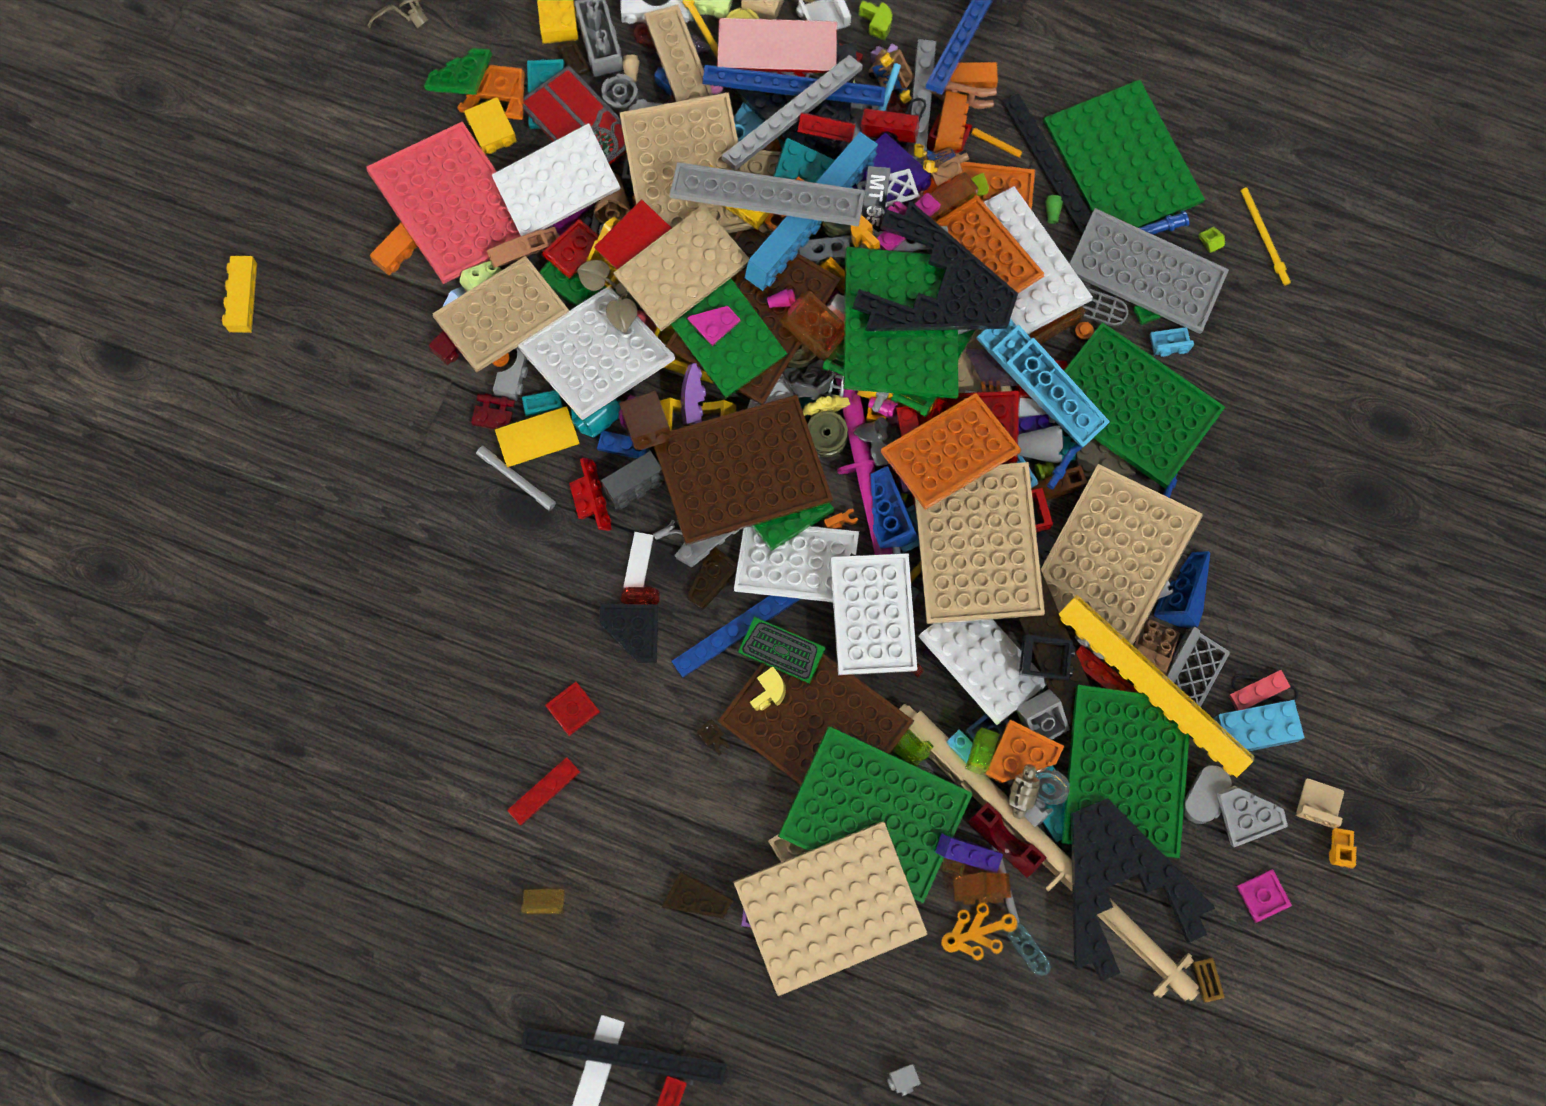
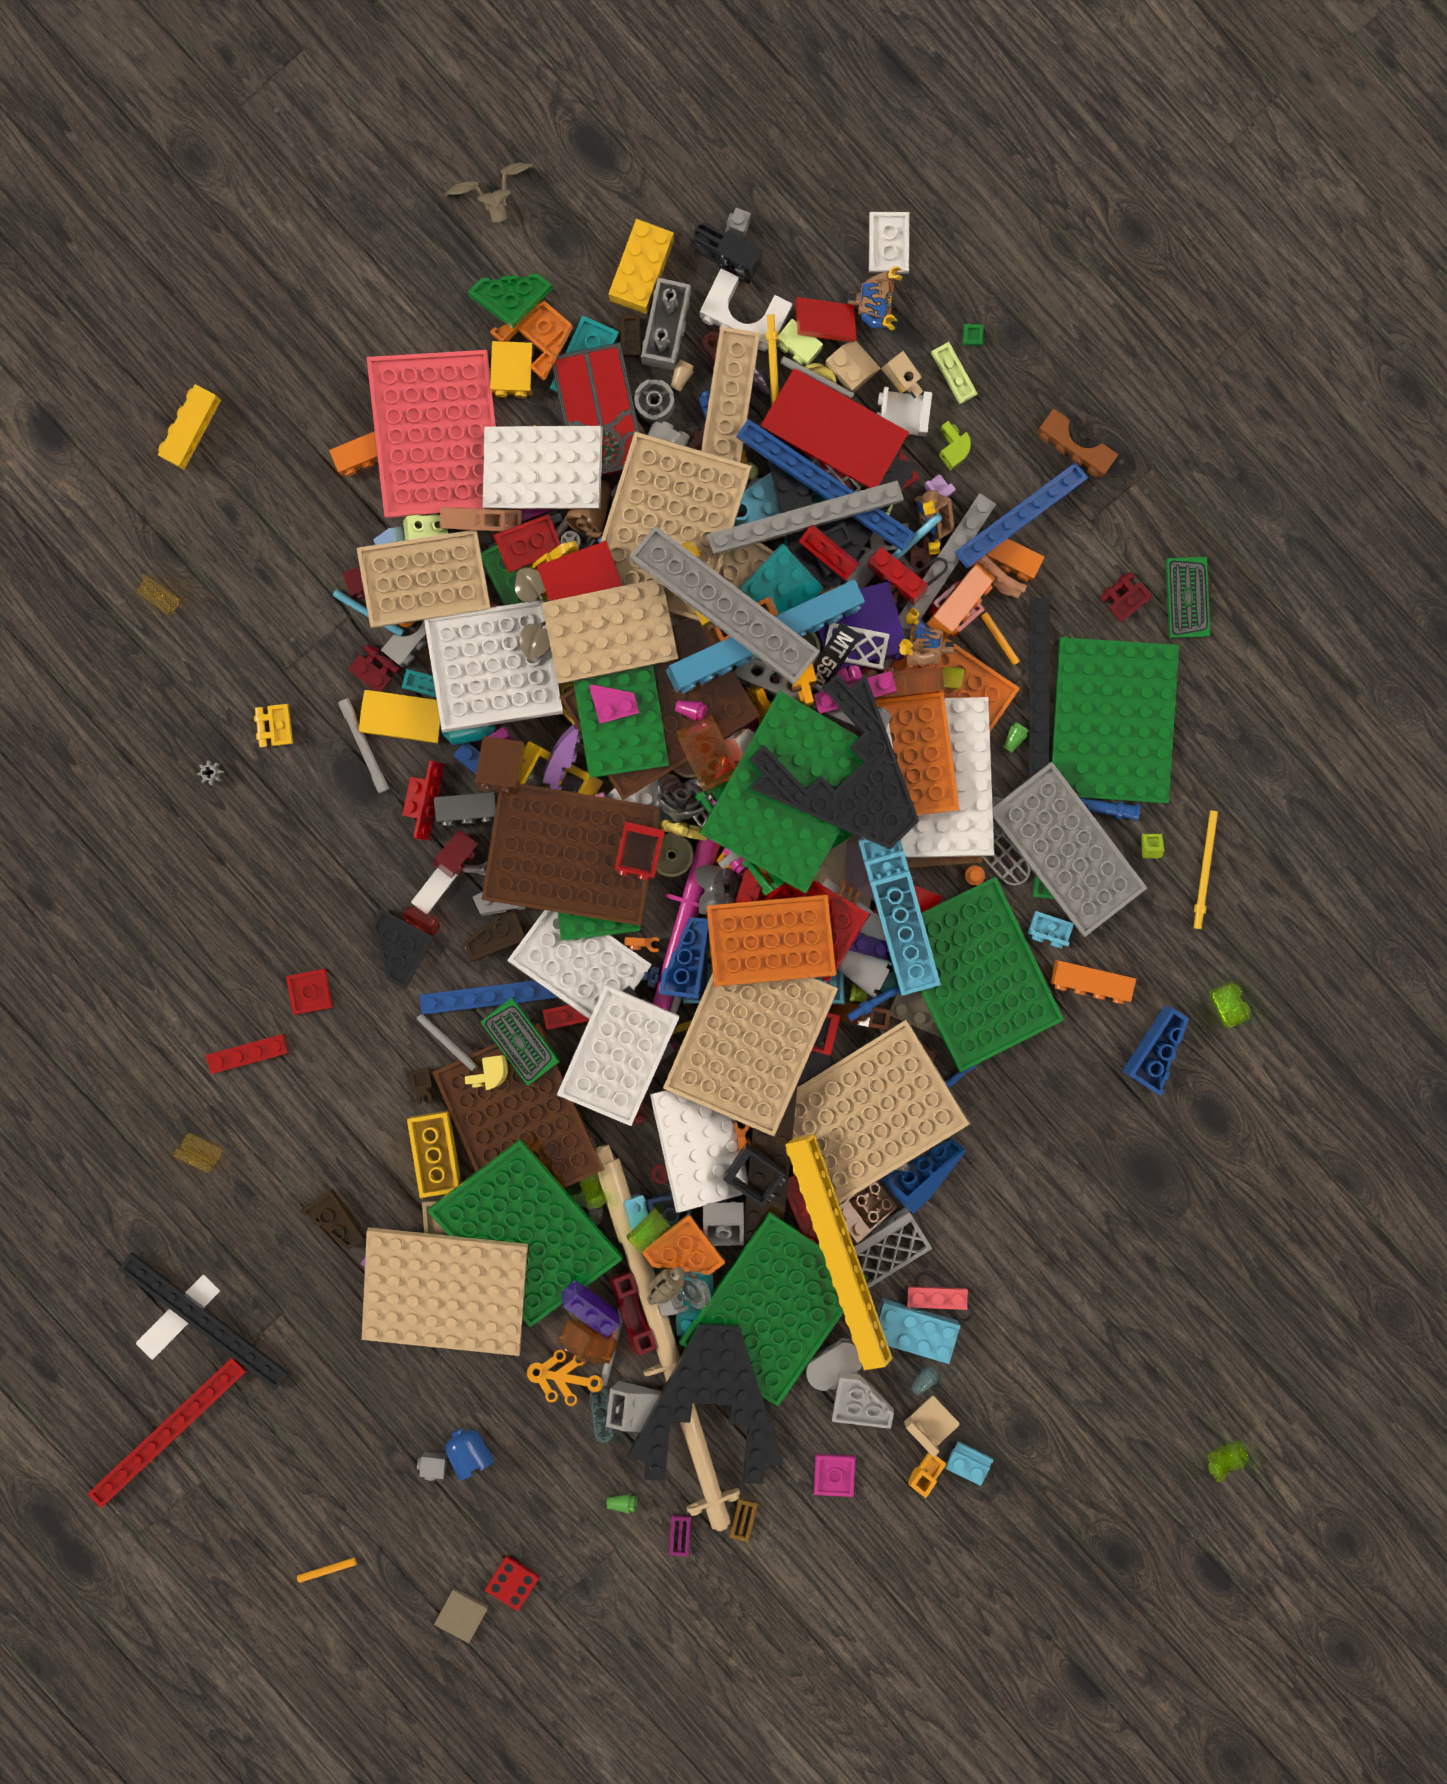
camera: 30 degrees right, 15 degrees up
none -> clear yellow panel [136,573,181,616]
none -> light grey gear [197,760,224,786]
none -> yellow plate [254,704,293,748]
none -> medium azure bar [333,589,405,637]
none -> yellow brick [407,1110,462,1198]
none -> light grey bar [417,1014,478,1072]
none -> dark red brick [433,829,478,879]
none -> blue cylinder [445,1428,494,1481]
none -> red plate [542,1005,590,1030]
none -> light grey slope [606,1381,671,1432]
none -> bright green cone [607,1493,637,1514]
none -> red window [615,821,665,881]
none -> dark blue plate [643,966,660,988]
none -> dark red tile [652,1163,669,1184]
none -> magenta tile [669,1514,691,1557]
none -> orange plate [734,1121,751,1151]
none -> light grey bar [780,356,854,400]
none -> clear light blue cone [911,1366,940,1396]
none -> medium azure plate [945,1441,994,1486]
none -> orange brick [1050,960,1136,1004]
none -> dark red plate [1099,572,1152,623]
none -> blue wedge [1122,1005,1189,1096]
none -> tile [1166,557,1210,639]
none -> clear neon green brick [1208,982,1251,1028]

